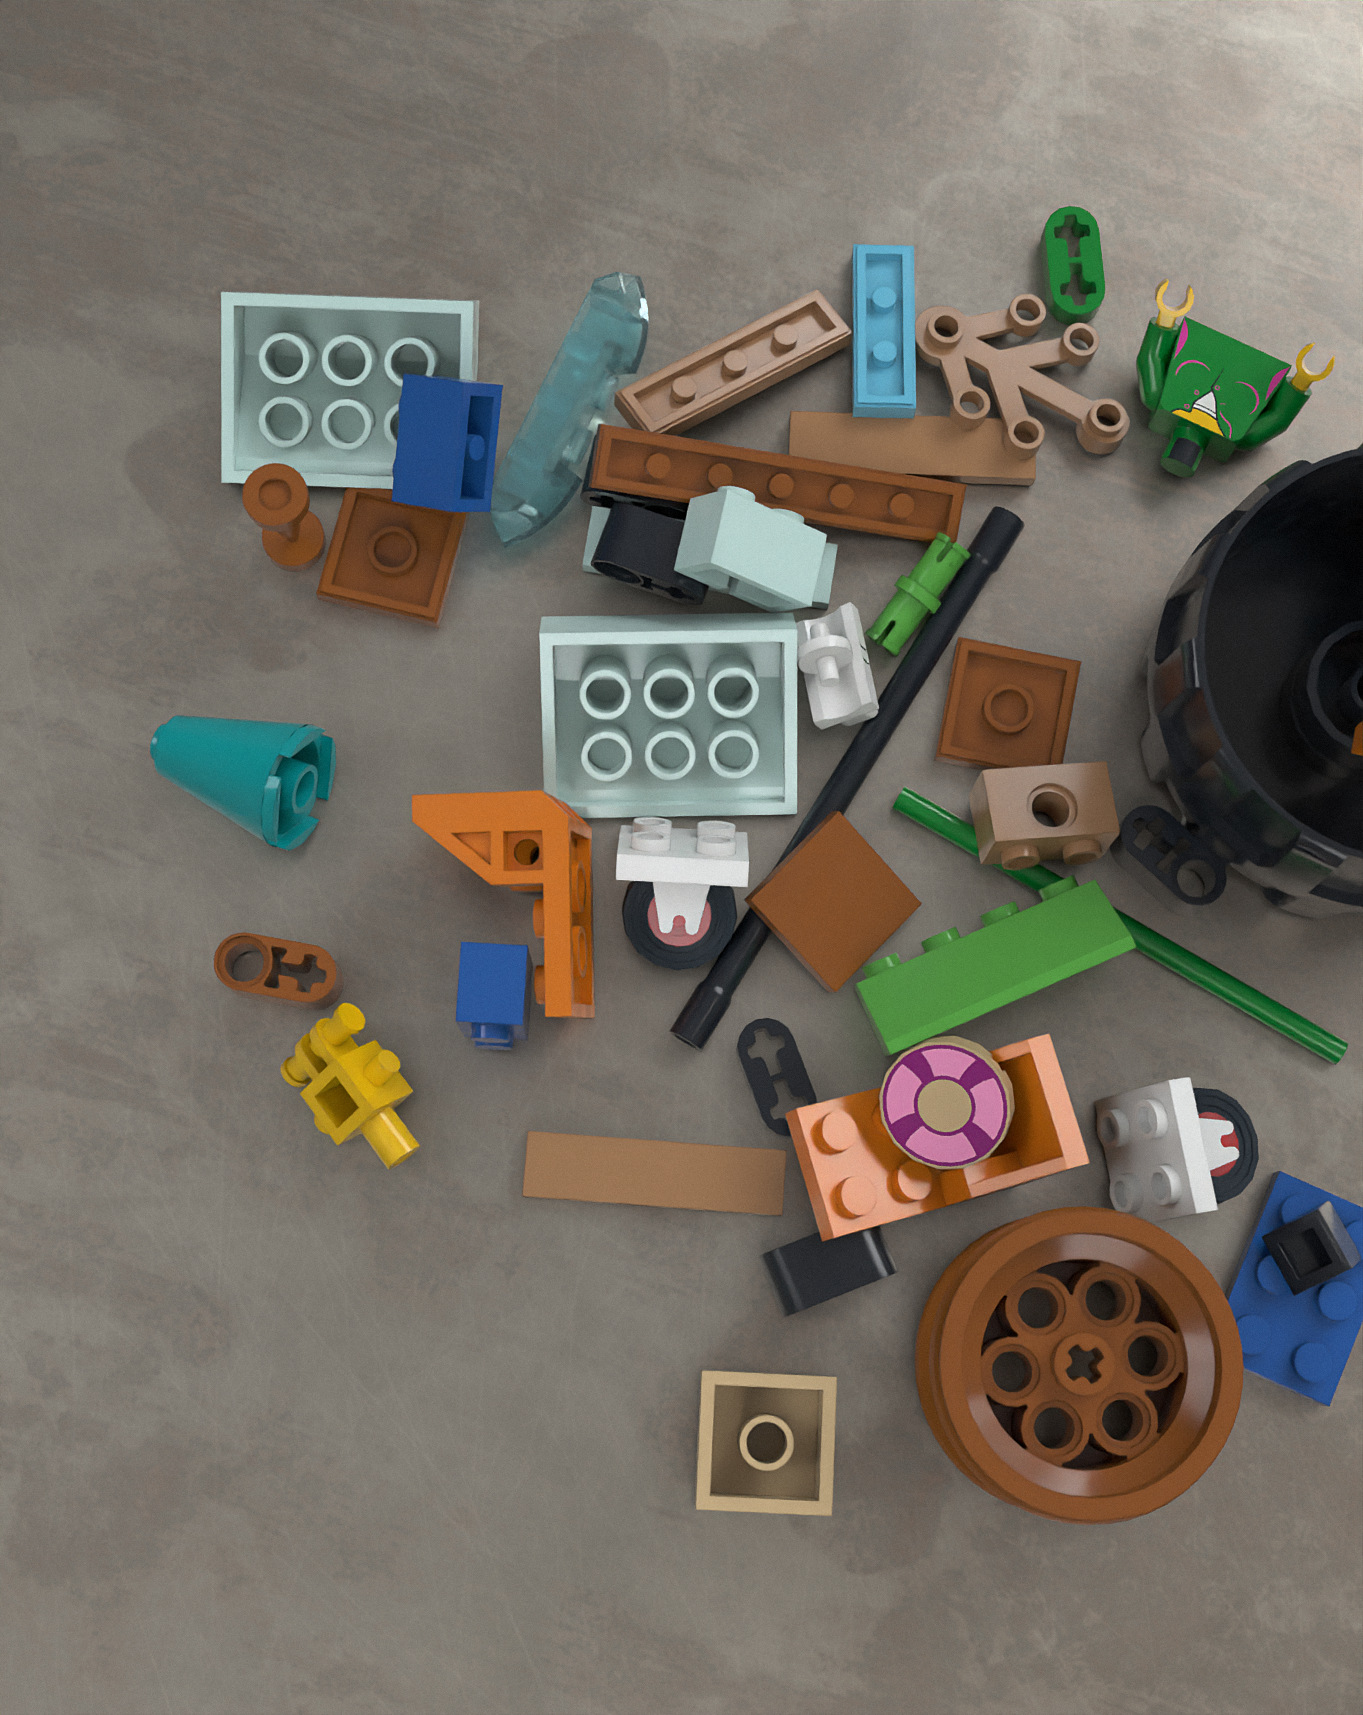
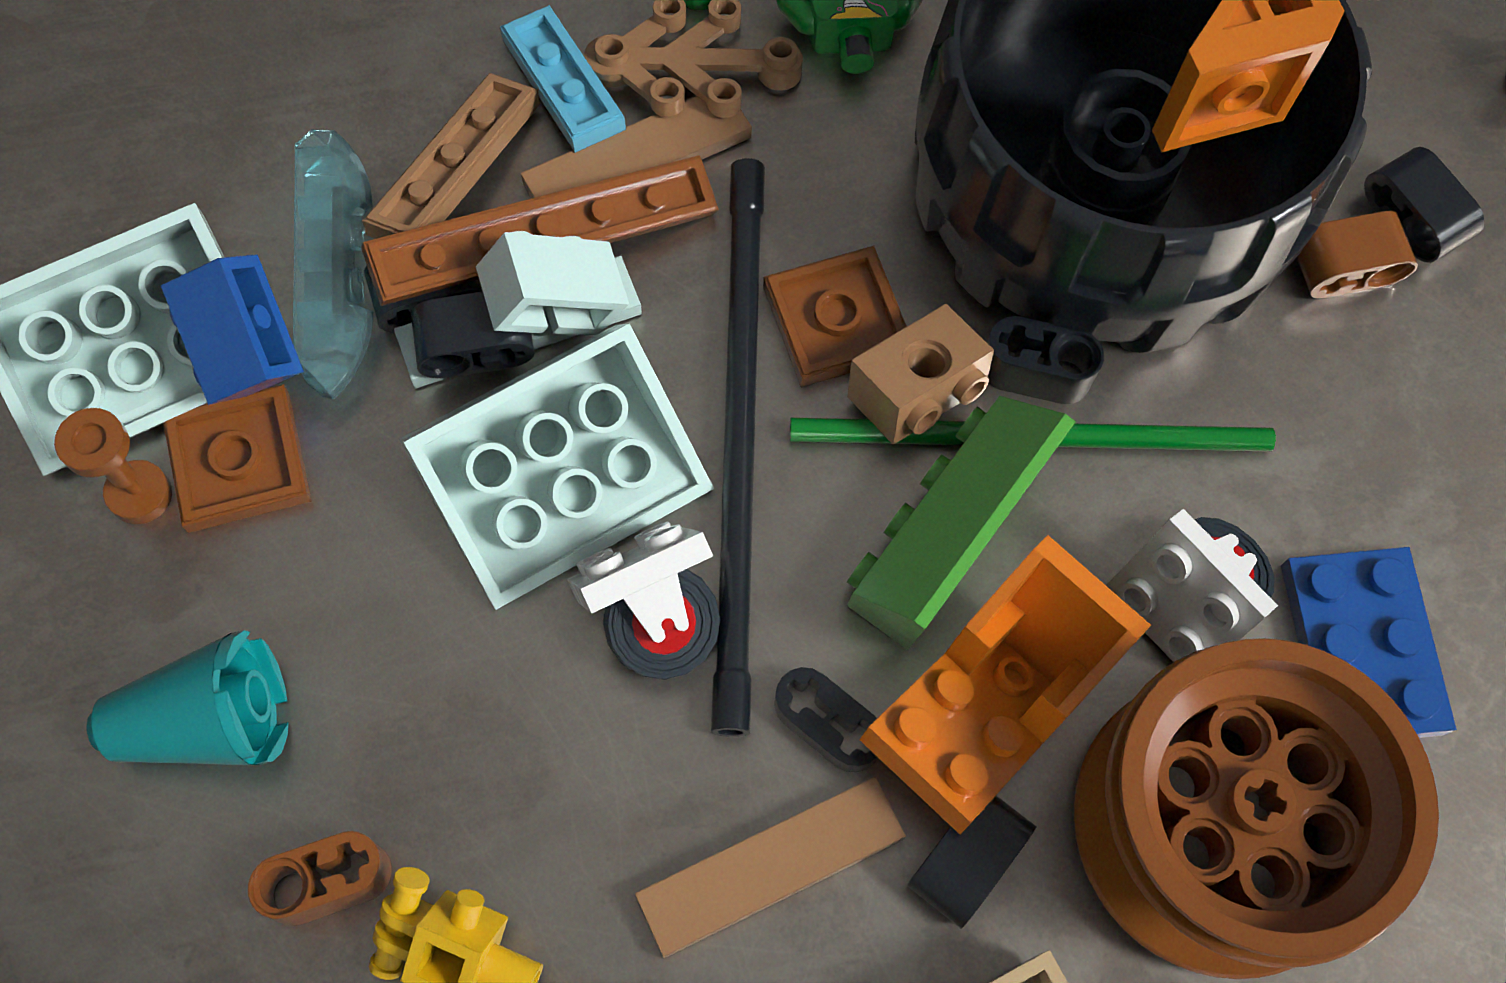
camera: 30 degrees left, 10 degrees down
orange bracket [412,790,595,1019] -> none
blue brick [455,942,533,1050] -> none
dark orange tile [744,811,922,993] -> none
white hips [796,602,879,730] -> none
bright green pin [864,532,971,657] -> none
tile [879,1035,1015,1169] -> none
black slope [1262,1201,1361,1296] -> none

